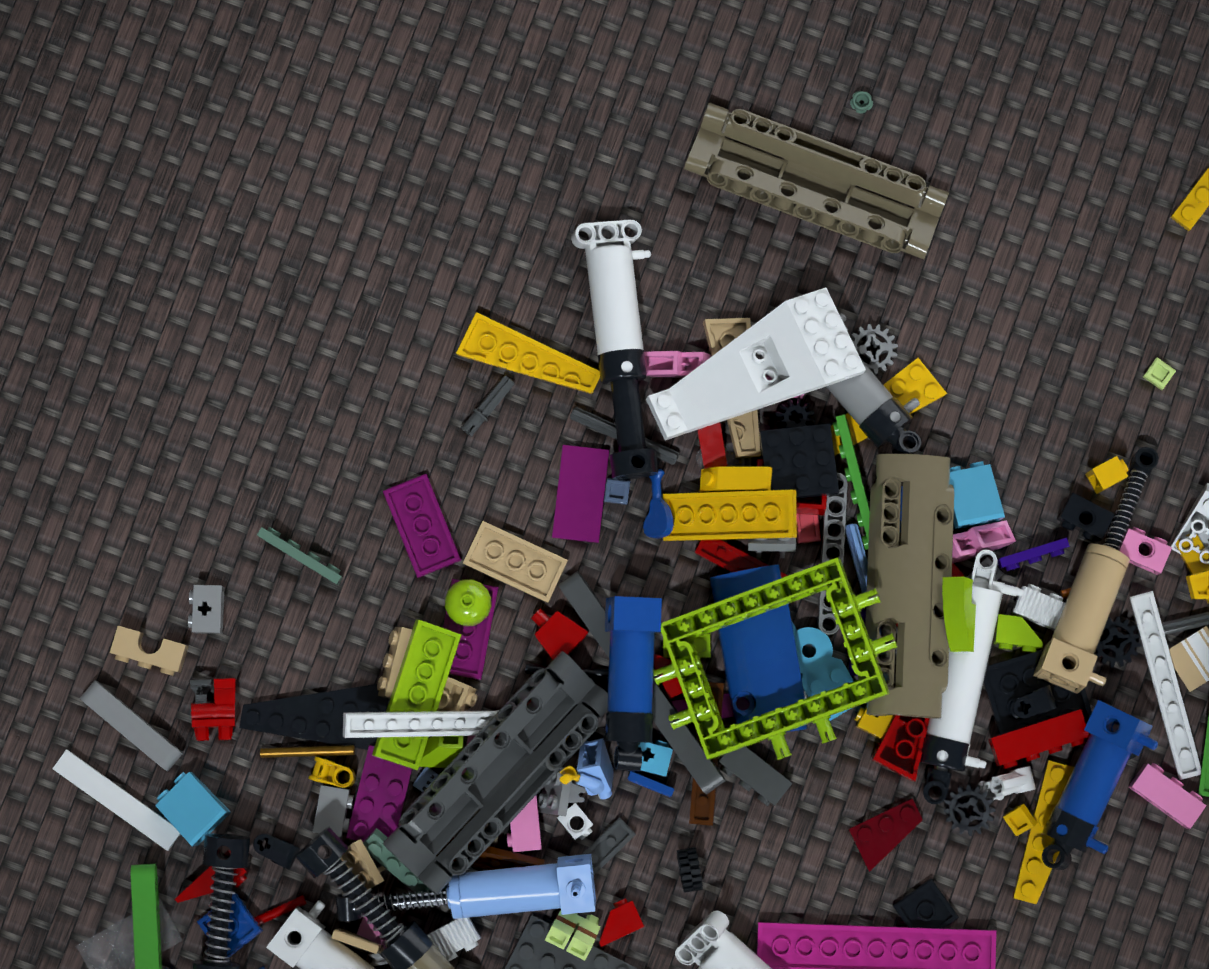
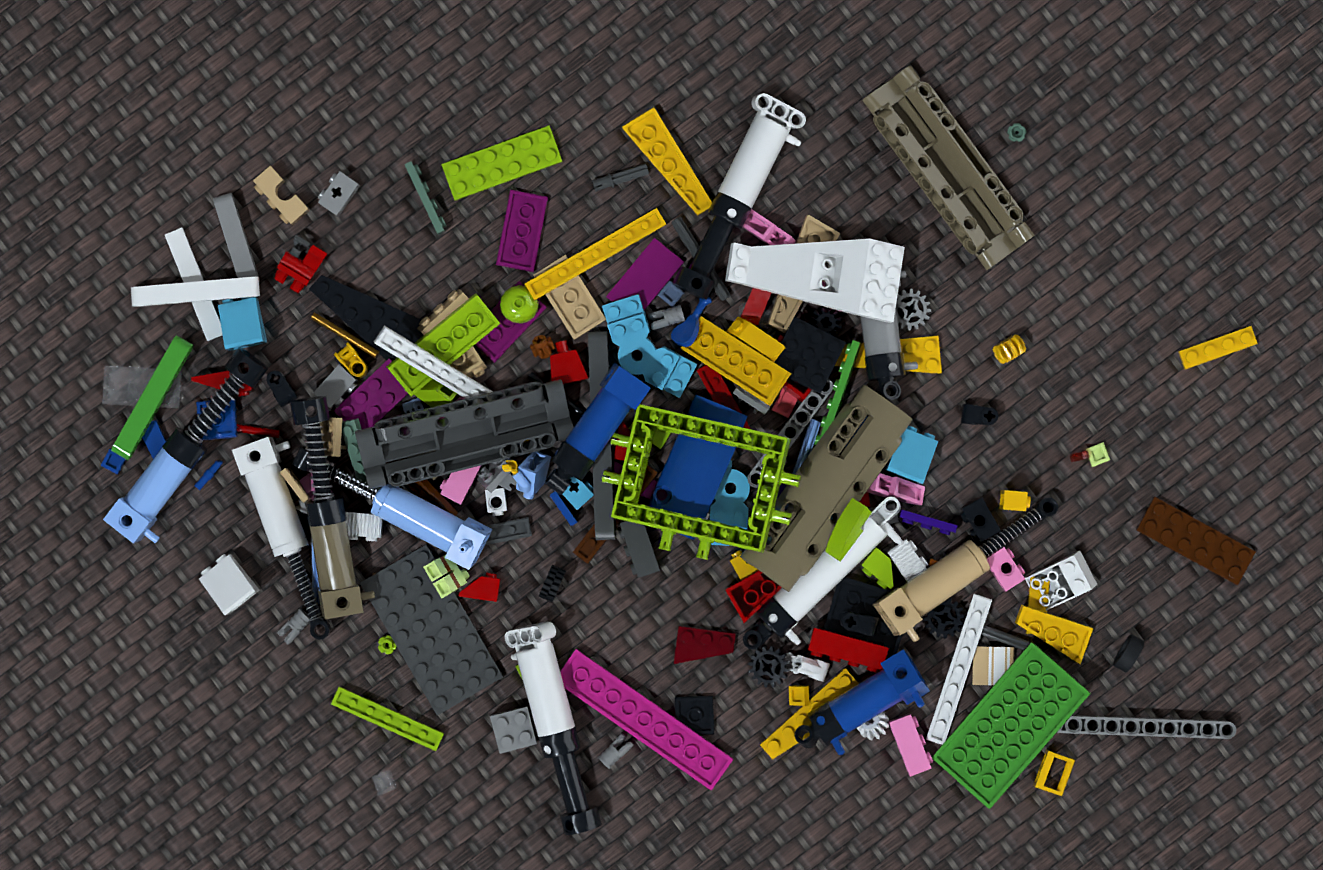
camera: 30 degrees right, 5 degrees up
none -> white beam [131,277,260,307]
none -> lime plate [441,125,563,201]
none -> yellow plate [524,208,666,301]
none -> dark orange gear [530,335,555,359]
none -> medium azure plate [602,294,697,398]
none -> light grey hinge [648,305,685,330]
none -> white gear [857,712,889,740]
none -> black piece [961,404,998,425]
none -> yellow gear [992,335,1026,364]
none -> clear red tile [1070,451,1090,462]

